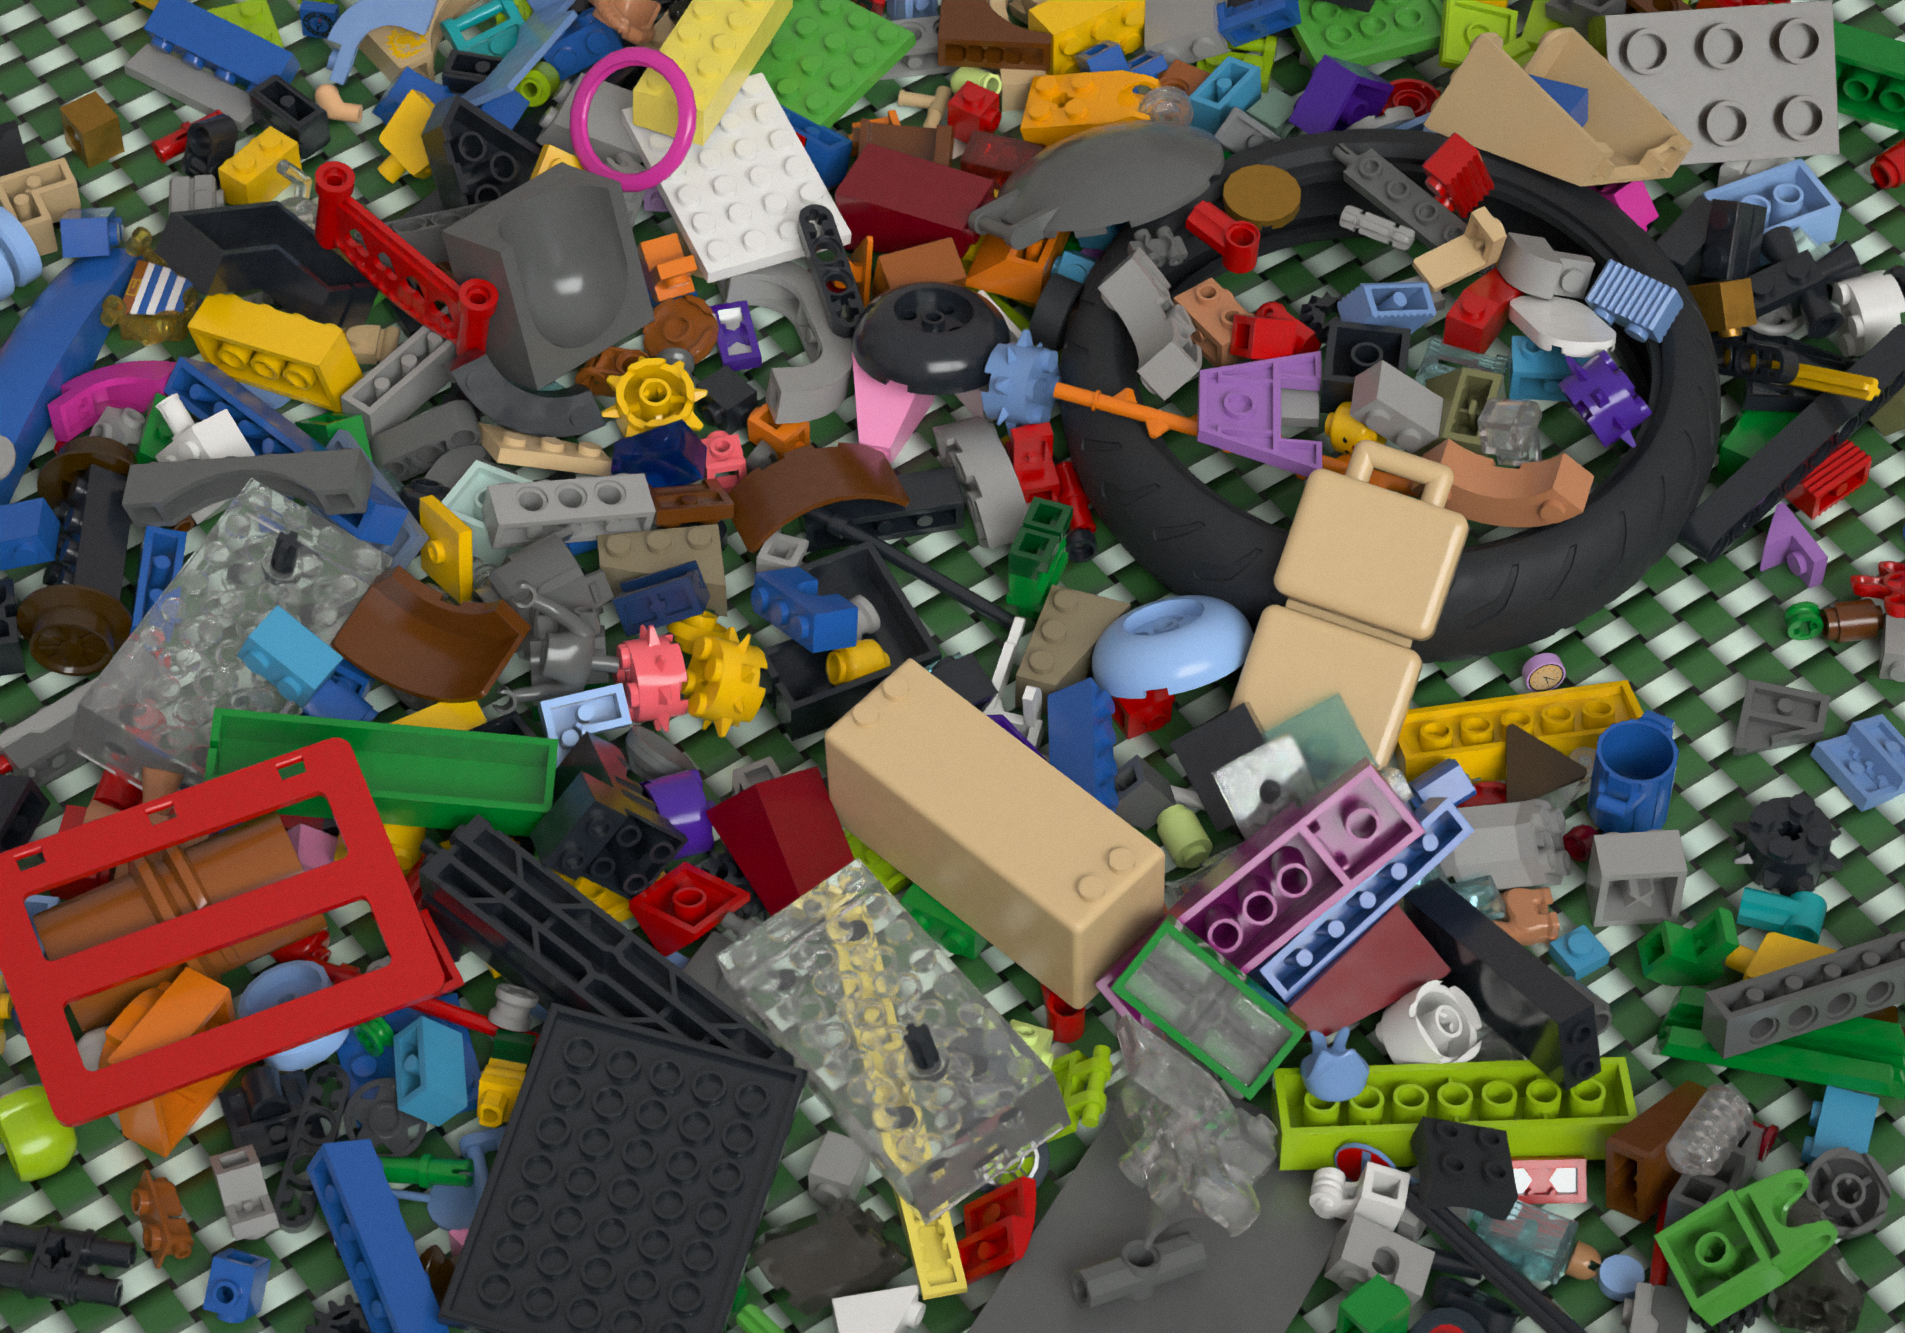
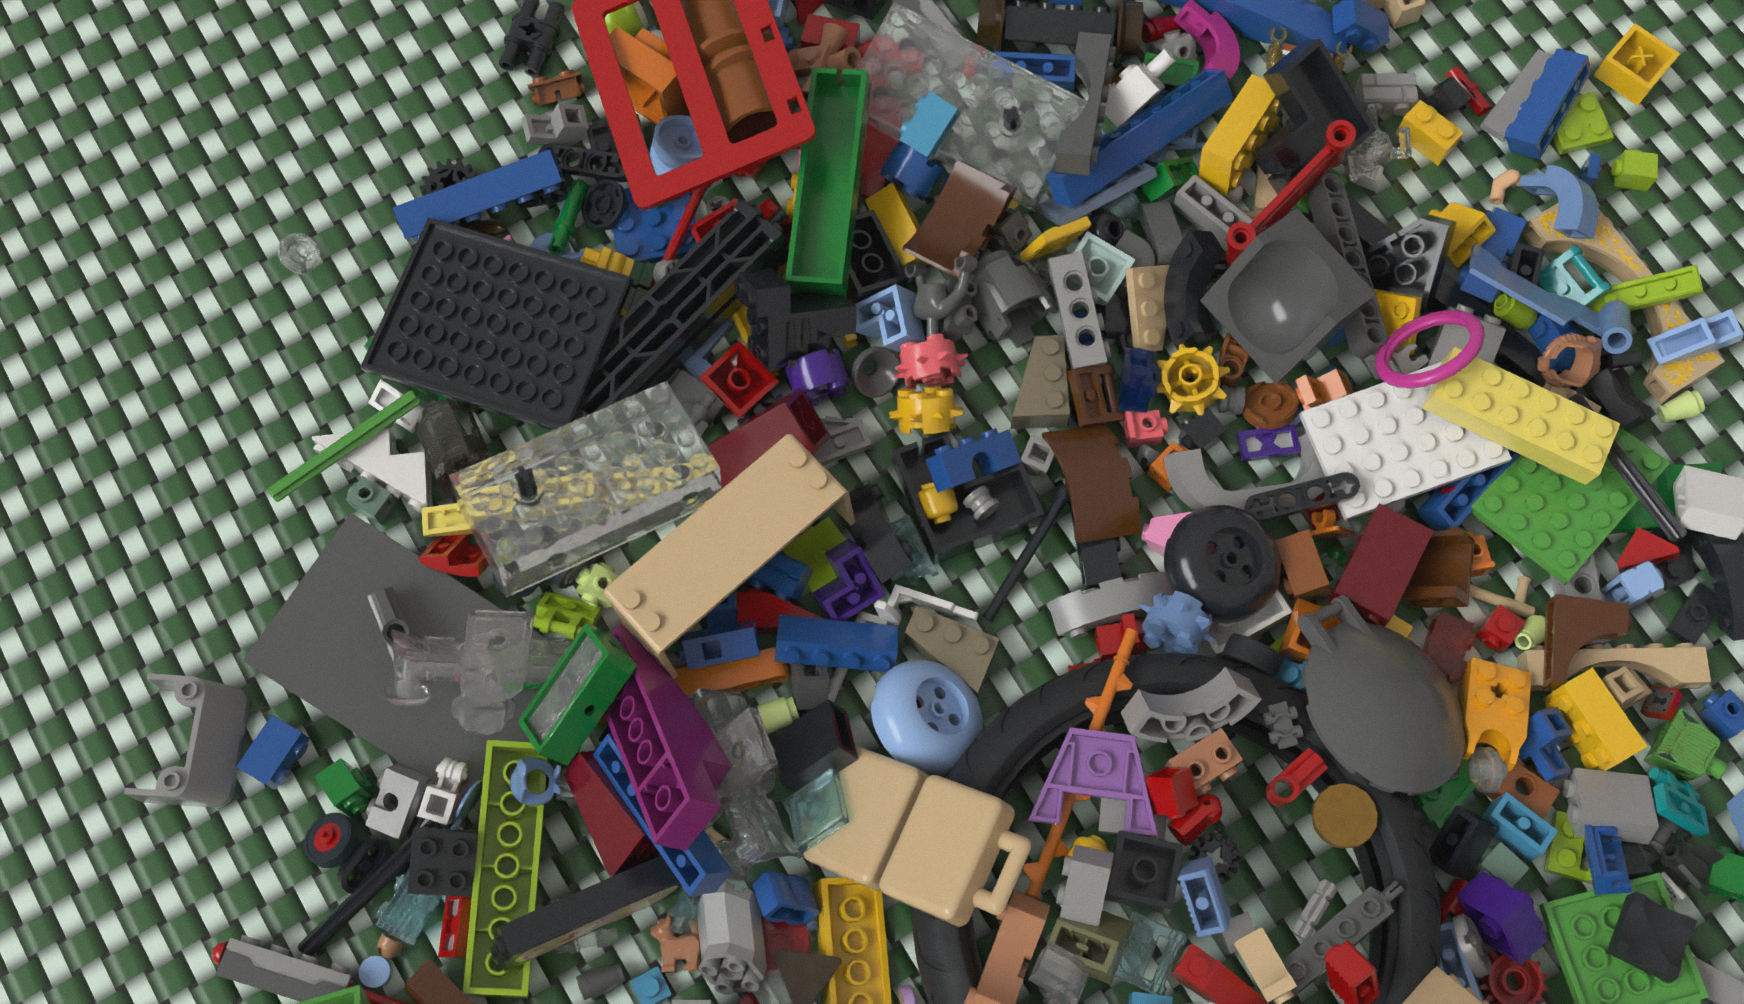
camera: 95 degrees right, 20 degrees up
pearl gold piece [59,91,125,169] -> none
blue brick [203,1248,271,1323] -> none
black brick [249,75,331,159] -> none
dark azure brick [393,1016,468,1127] -> none
dark blue hinge [612,560,710,637] -> none
yellow plate [666,610,727,655] -> none
dark green hips [1006,496,1073,620] -> none
black hinge [1065,527,1098,562] -> none
white brick [1375,980,1482,1064] -> none

